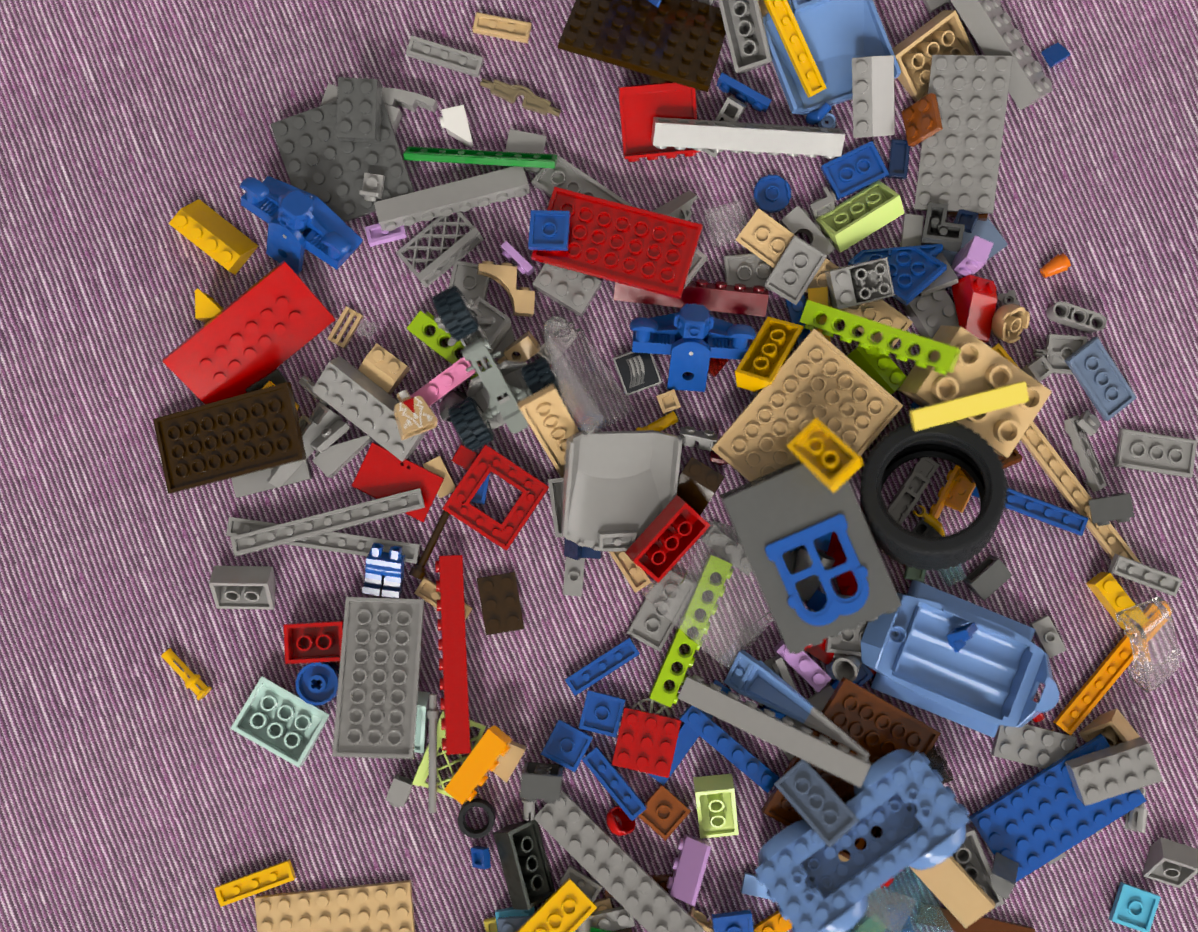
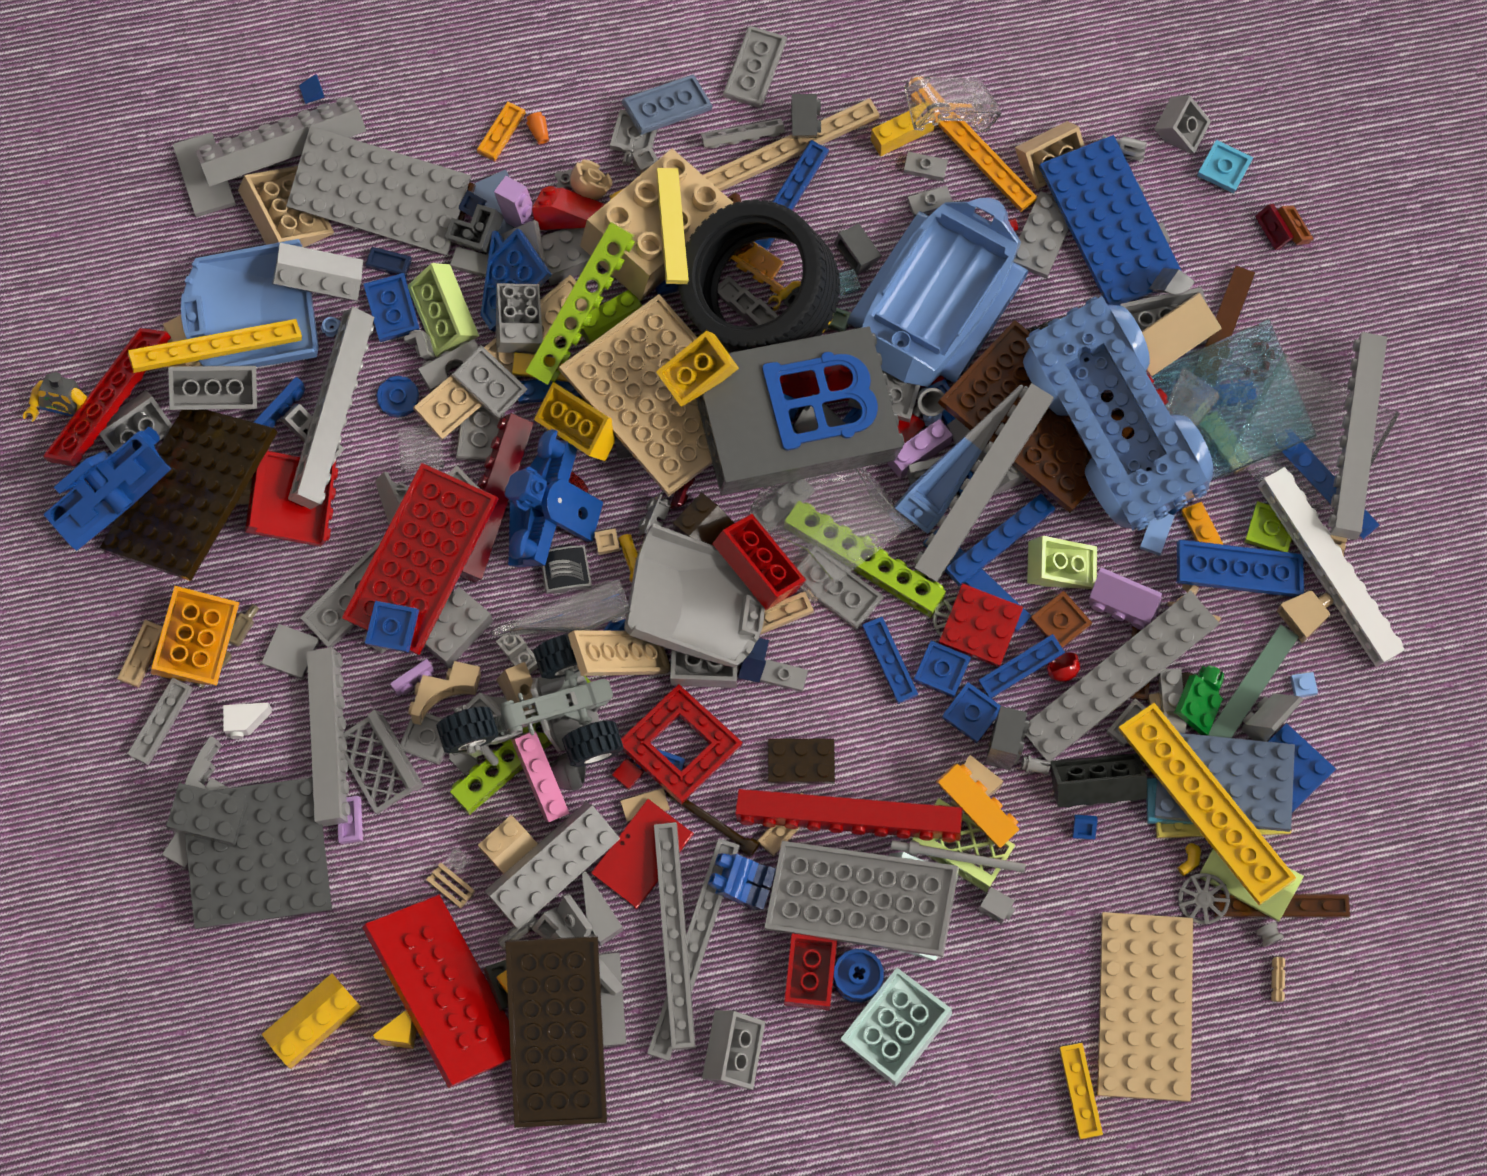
camera: 75 degrees left, 15 degrees down
yellow pin [161,648,212,701] -> none
blue piece [240,176,363,275] -> none
light grey bracket [359,173,385,202] -> none
tan torso [394,390,438,440] -> none
green tile [403,146,557,169] -> none
black tyre [458,798,496,839] -> none
sand blue tile [774,759,860,848] -> none
blue arm [806,102,832,125] -> none
dark orange plate [901,93,943,147] -> none
blue bracket [946,622,978,653] -> none
light grey beam [1046,301,1107,333] -> none
light grey brick [1065,737,1163,806] -> none
light grey plate [1077,410,1101,436] -> none
light grey tile [1108,554,1183,597] -> none
none -> light orange slope [151,586,240,686]
none -> light orange tile [477,101,526,161]
none -> light grey plate [903,152,948,182]

